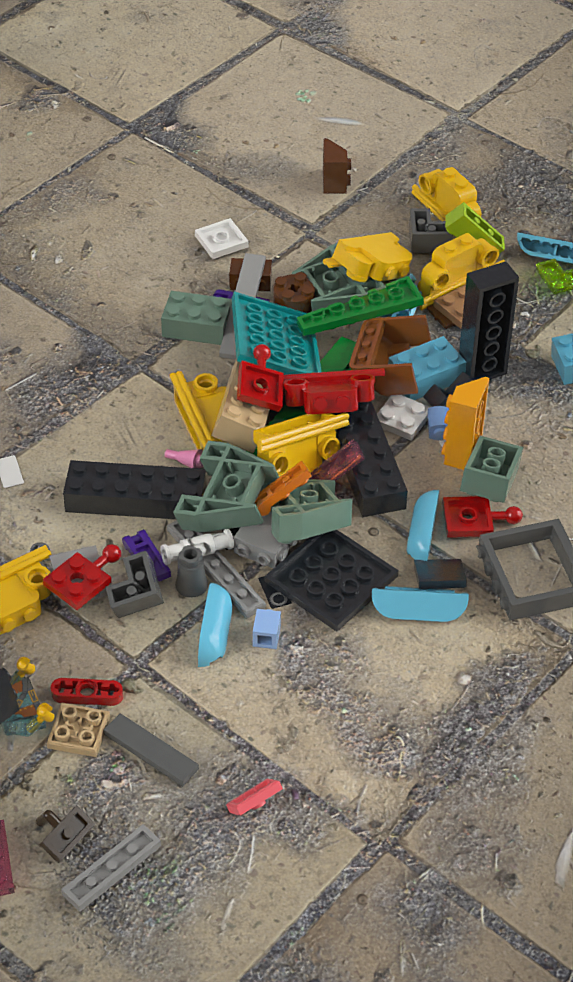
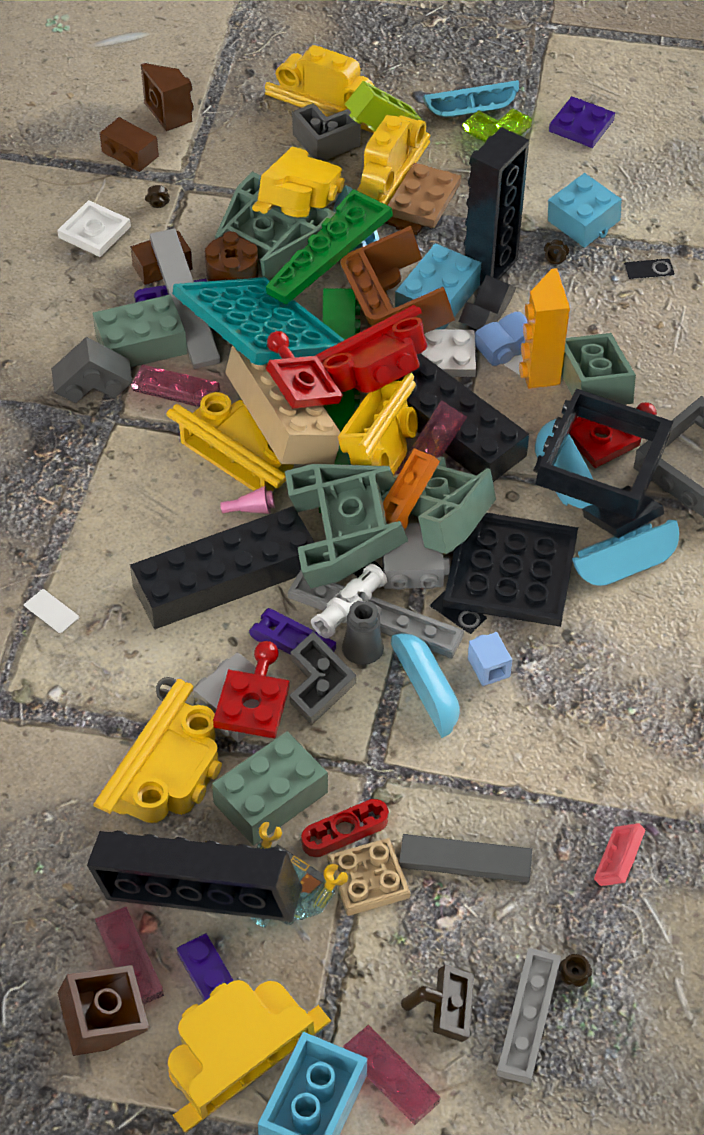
camera: 30 degrees left, 5 degrees up
none -> dark grey brick [51,337,132,403]
none -> reddish brown brick [100,117,159,172]
none -> clear pink plate [132,364,220,407]
none -> dark brown plate [145,185,170,208]
none -> sand green brick [212,731,328,846]
none -> black window [533,388,674,519]
none -> dark brown plate [544,239,569,264]
none -> dark brown plate [559,954,592,987]

